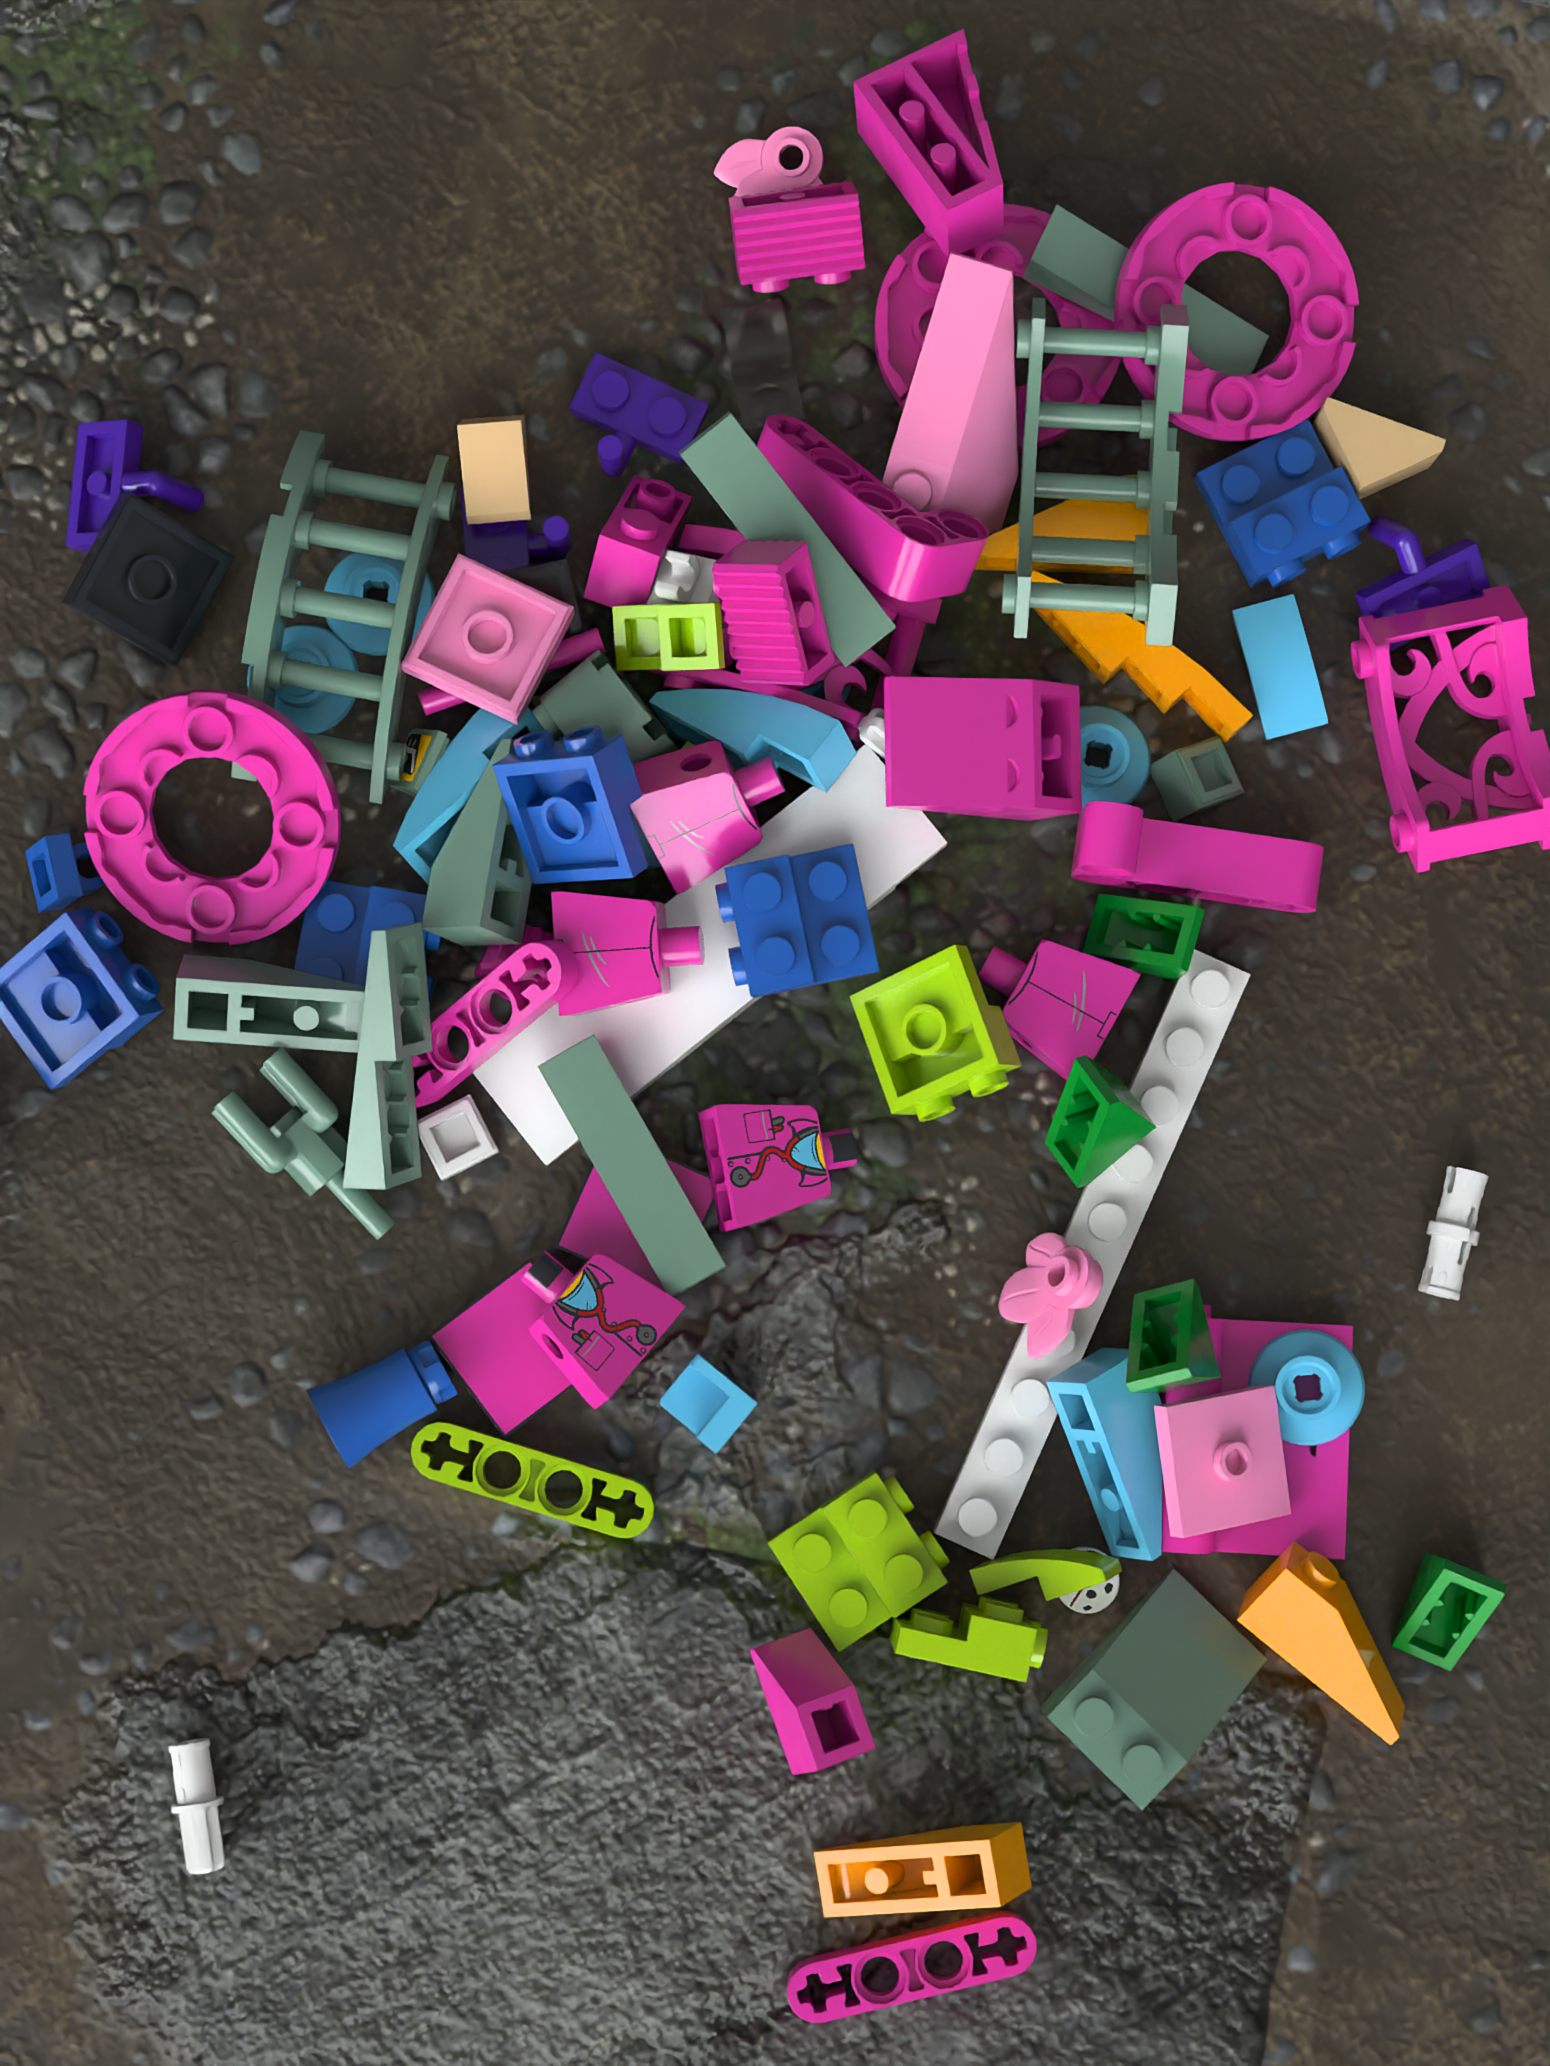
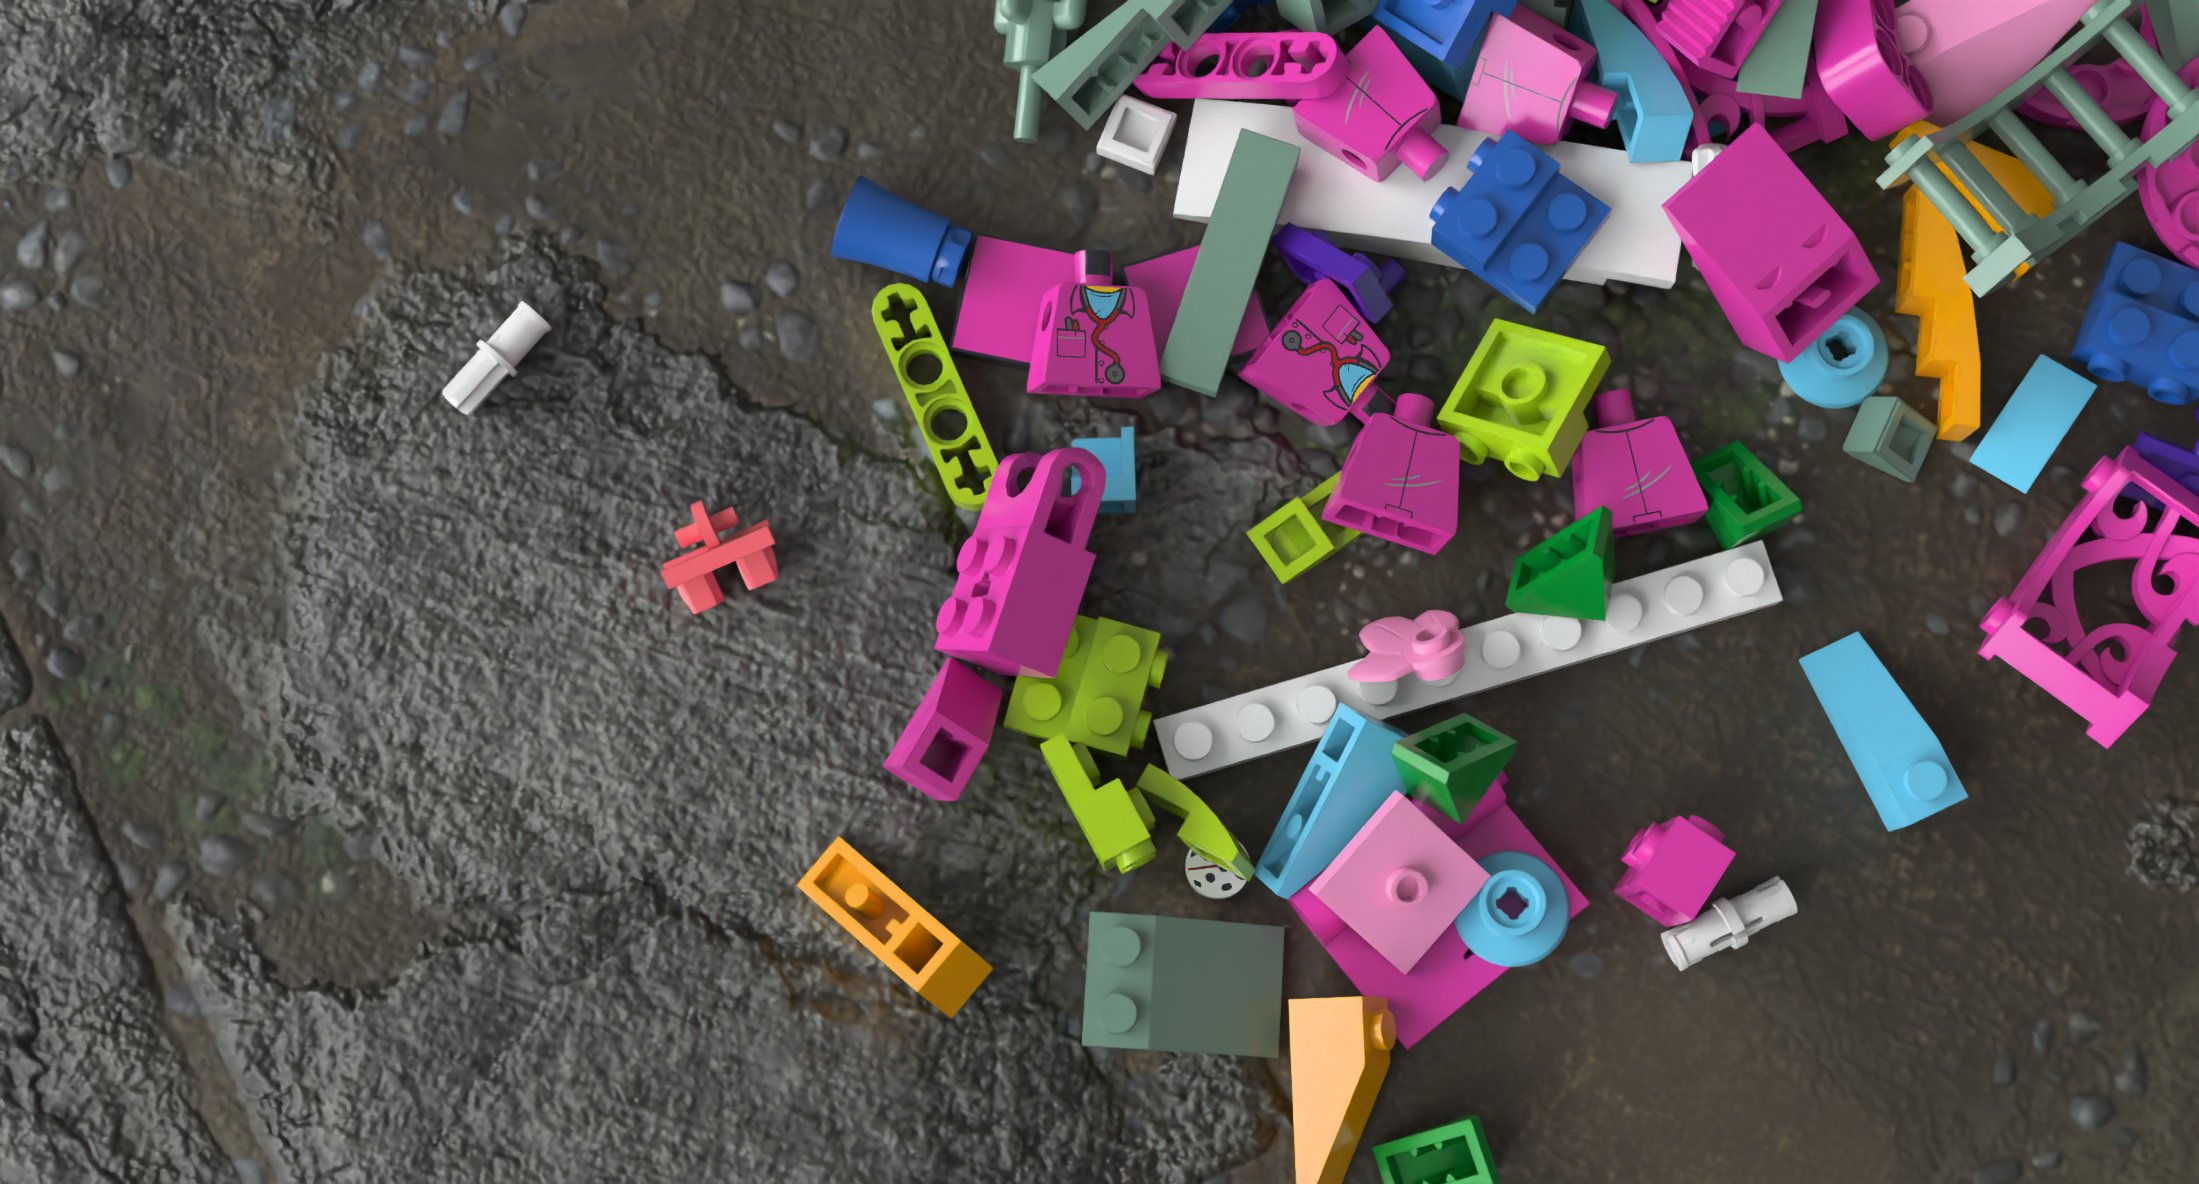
camera: 60 degrees right, 5 degrees down
dark pink beam [787,1911,1037,2023] -> none
dark pink beam [1071,801,1324,913] -> none
none -> coral hips [661,500,779,614]
none -> dark pink brick [934,447,1106,678]
none -> lime slope [1246,471,1365,586]
none -> dark purple plate [1272,222,1407,324]
none -> dark pink torso [1321,393,1460,555]
none -> dark pink brick [1613,815,1736,928]
none -> medium azure slope [1799,631,1968,832]

